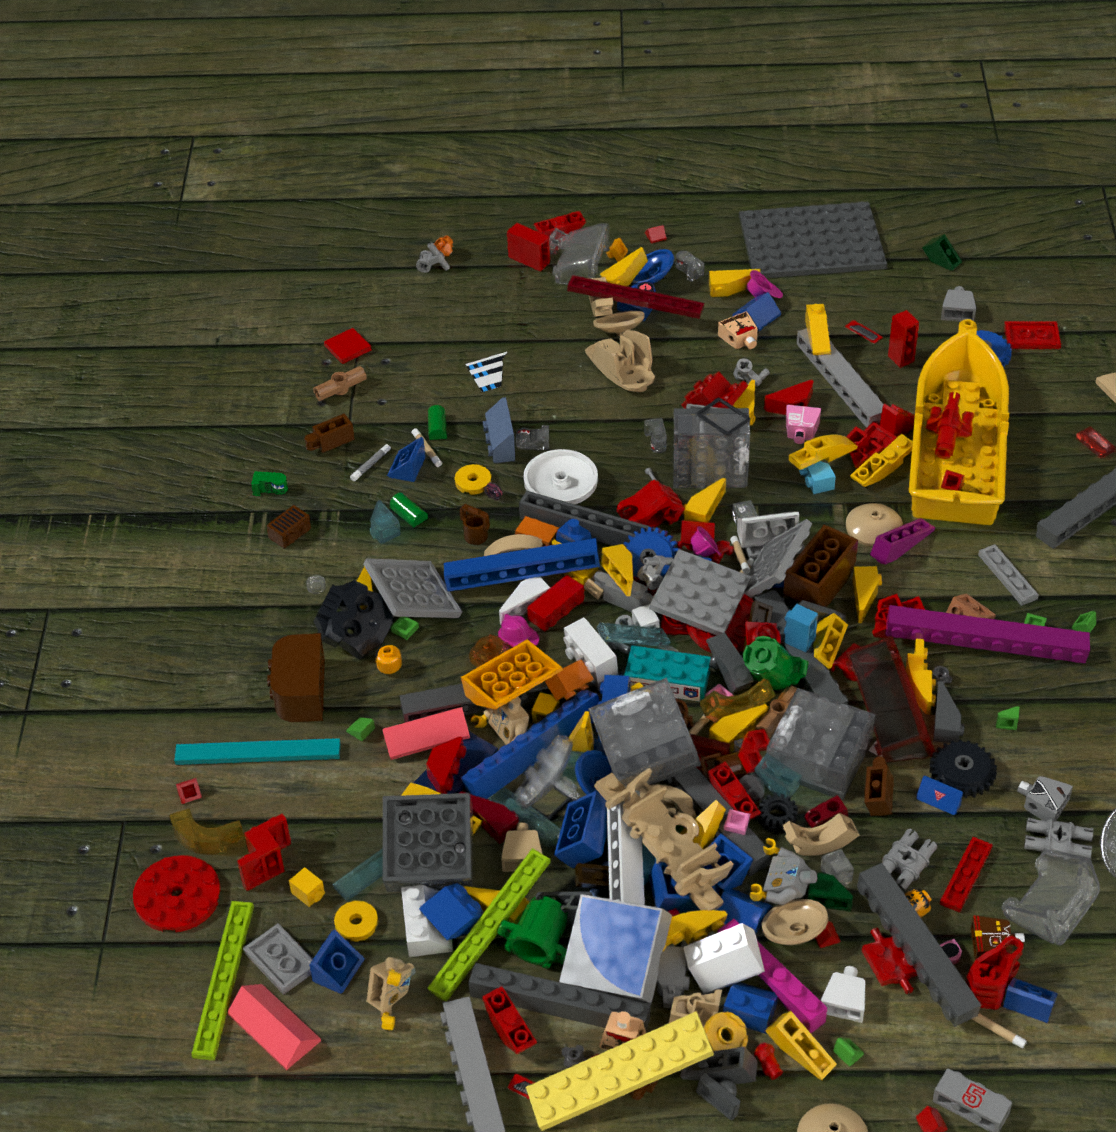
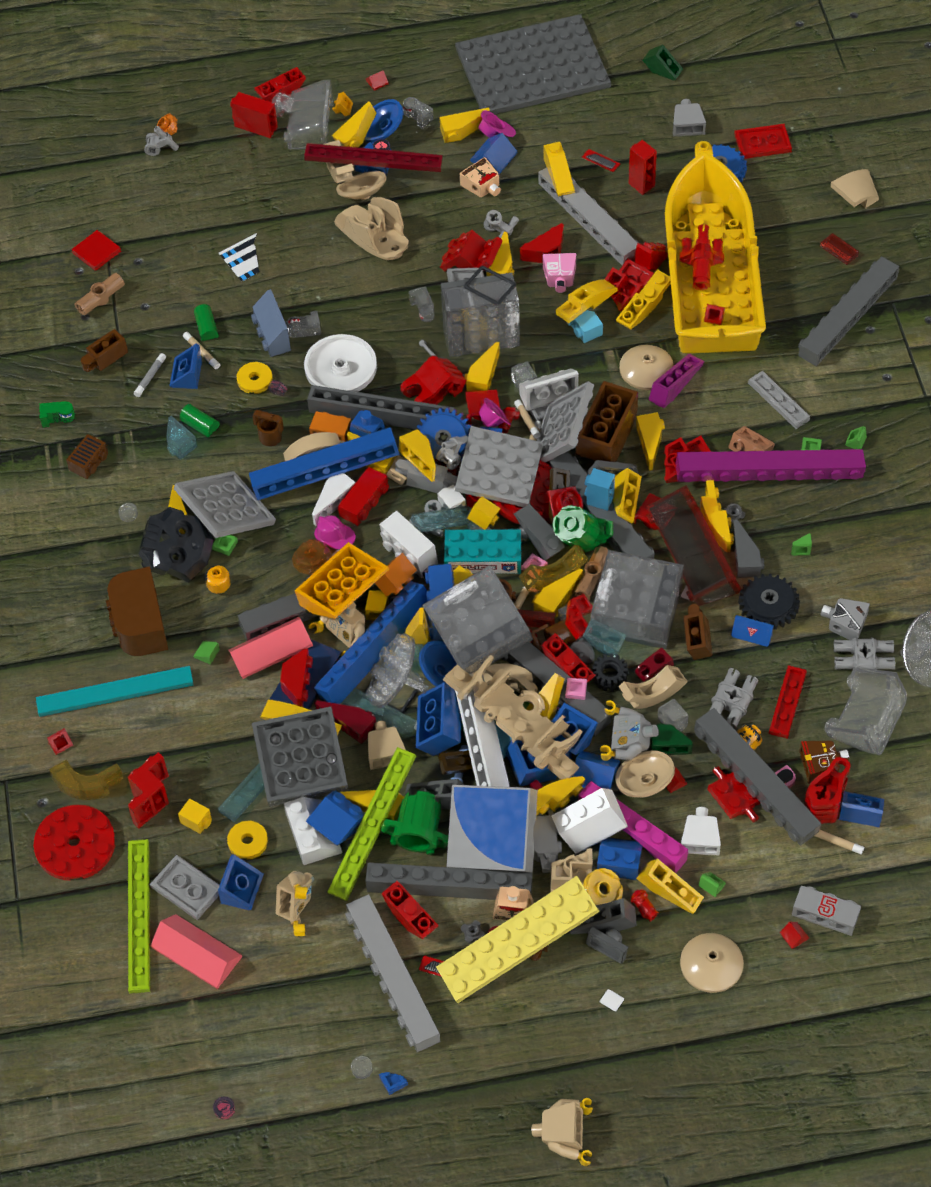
camera: 10 degrees left, 10 degrees up
none -> yellow brick [467,496,501,530]

